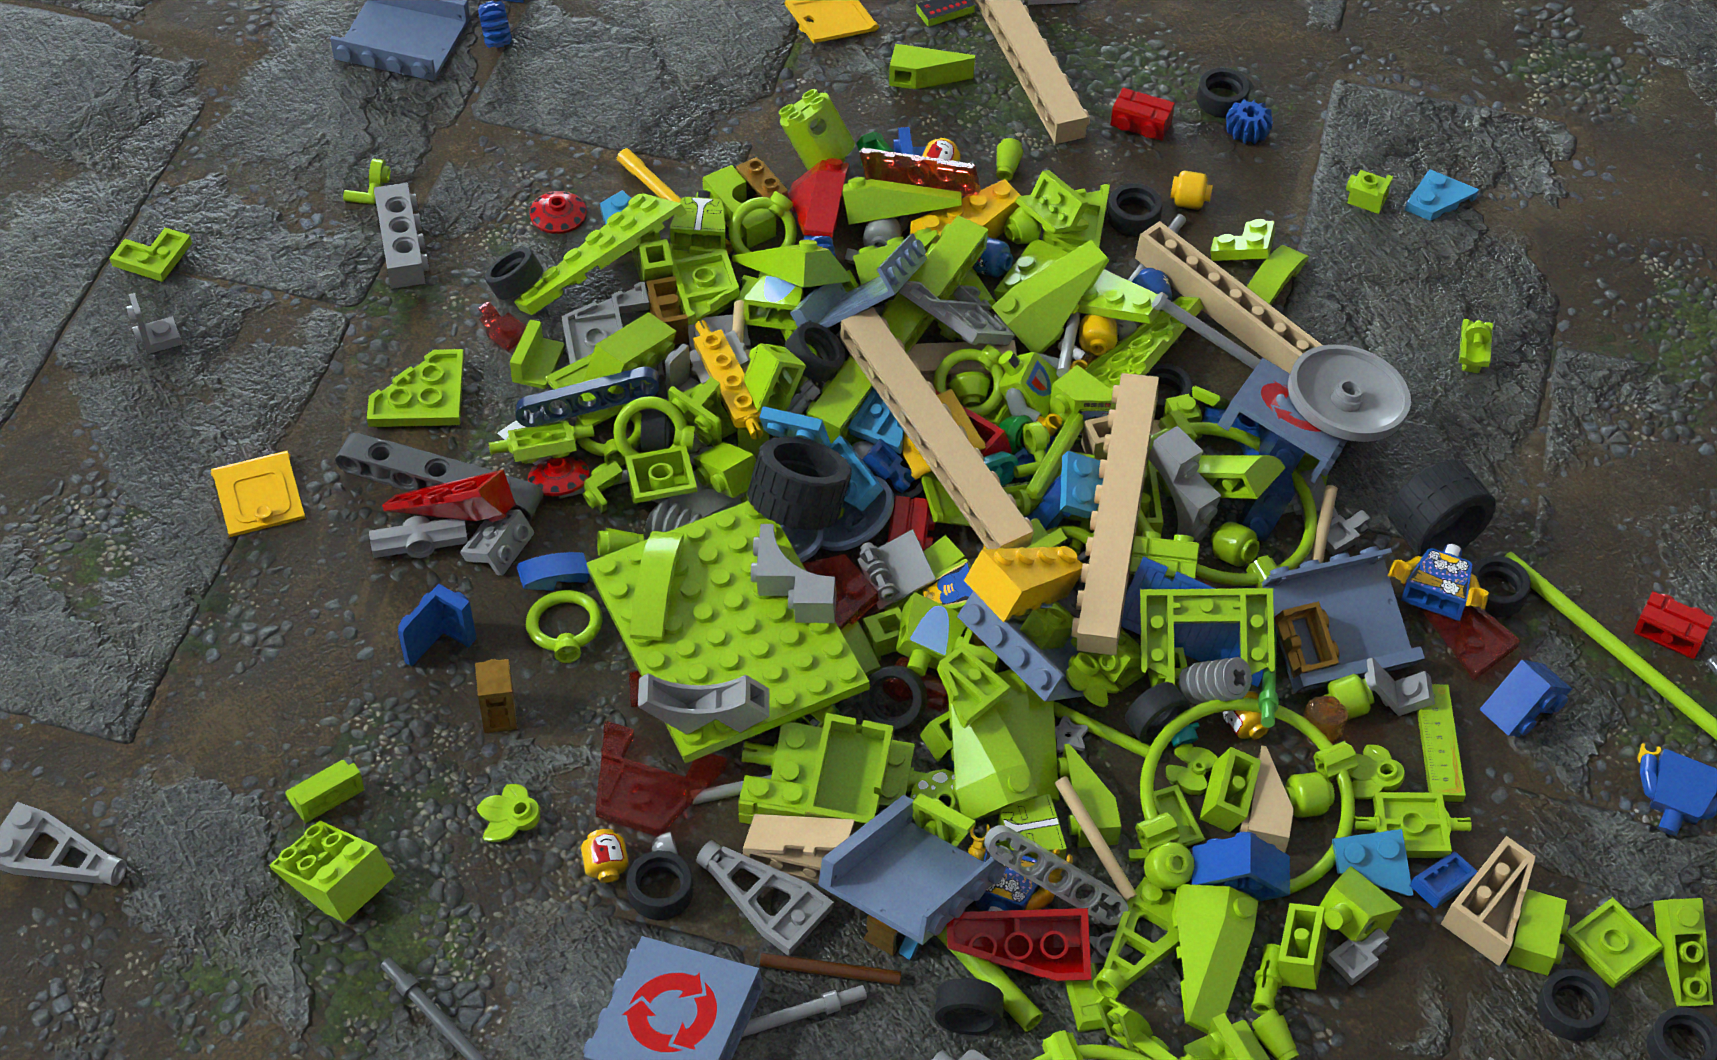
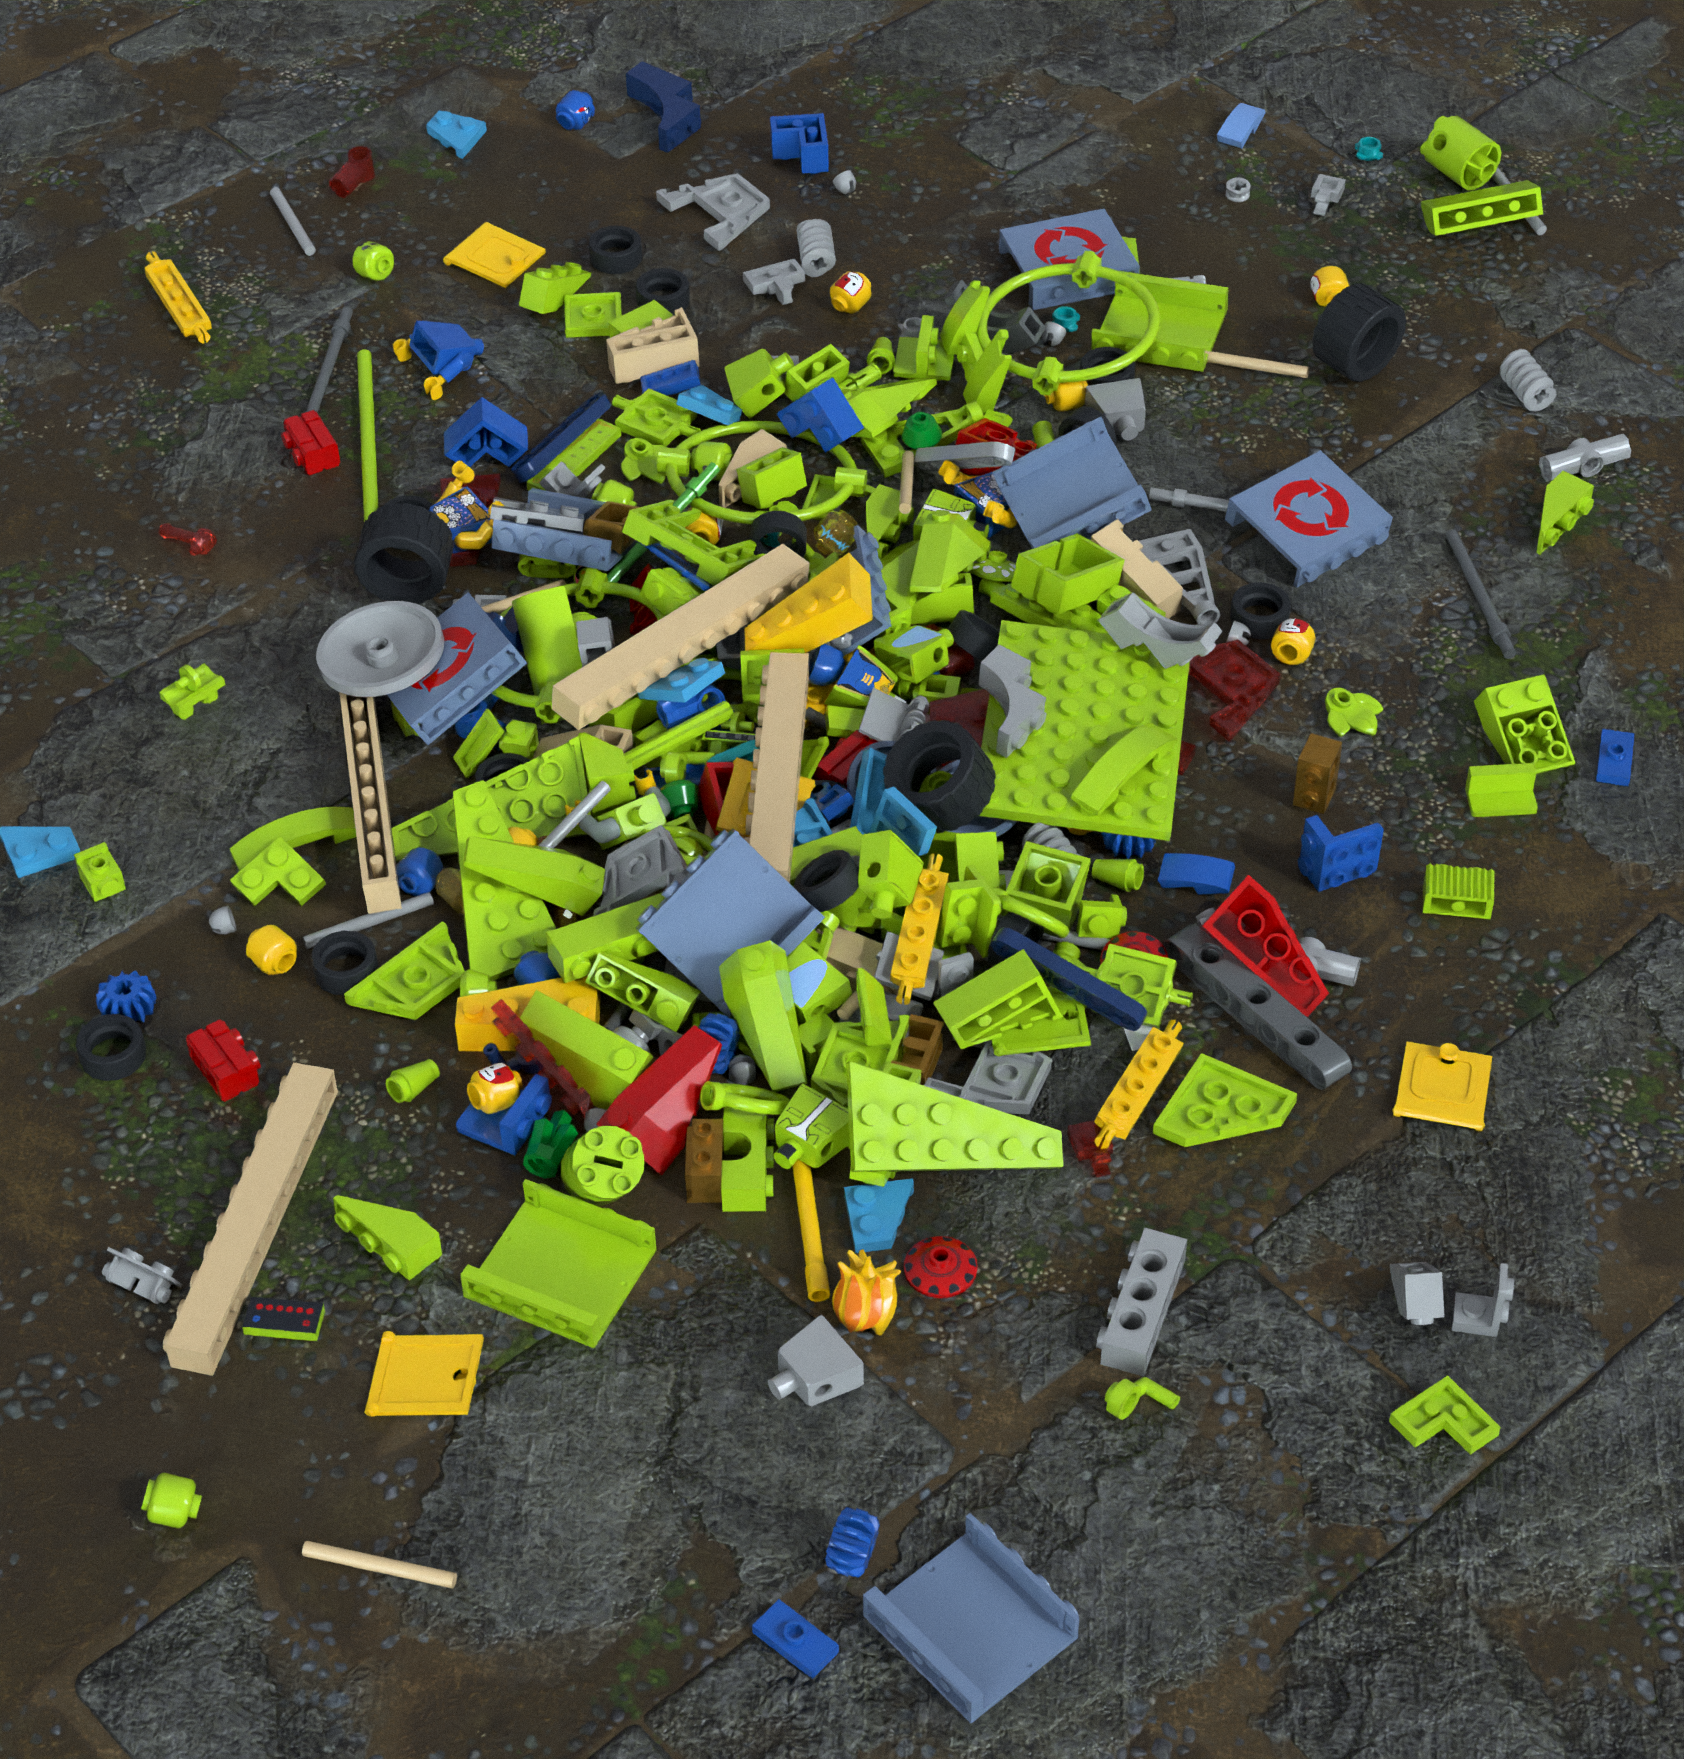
camera: 145 degrees left, 5 degrees down
black tyre [485,247,543,300] -> none
lime panel [510,320,565,389] -> none
lime piece [526,590,603,663] -> none
reddish brown bar [759,953,901,985] -> none
lime wing [912,793,976,847] -> none
lime wing [937,645,1010,729] -> none
lime bracket [1015,170,1089,234] -> none
lime head [1144,842,1194,890] -> none
light grey bar [1152,292,1261,369] -> none
light grey piece [1179,657,1252,705] -> none
clear orange head [1303,696,1348,744] -> none
none -> clear red piece [159,523,217,556]
none -> light grey hinge [209,906,236,935]
none -> lime panel [460,1179,657,1348]
none -> light grey wing [490,497,584,532]
none -> dark blue beam [511,392,612,483]
none -> light grey torso [768,1315,864,1406]
none -> clear yellow head [813,510,858,556]
none -> yellow hair [832,1249,901,1336]
none -> lime slope [856,968,892,1046]
none -> green cone [902,412,942,450]
none -> yellow plate [1094,1020,1184,1149]
none -> light grey slope [1390,1262,1444,1325]
none -> lime brick [1422,863,1495,919]
none -> blue plate [1596,729,1635,786]

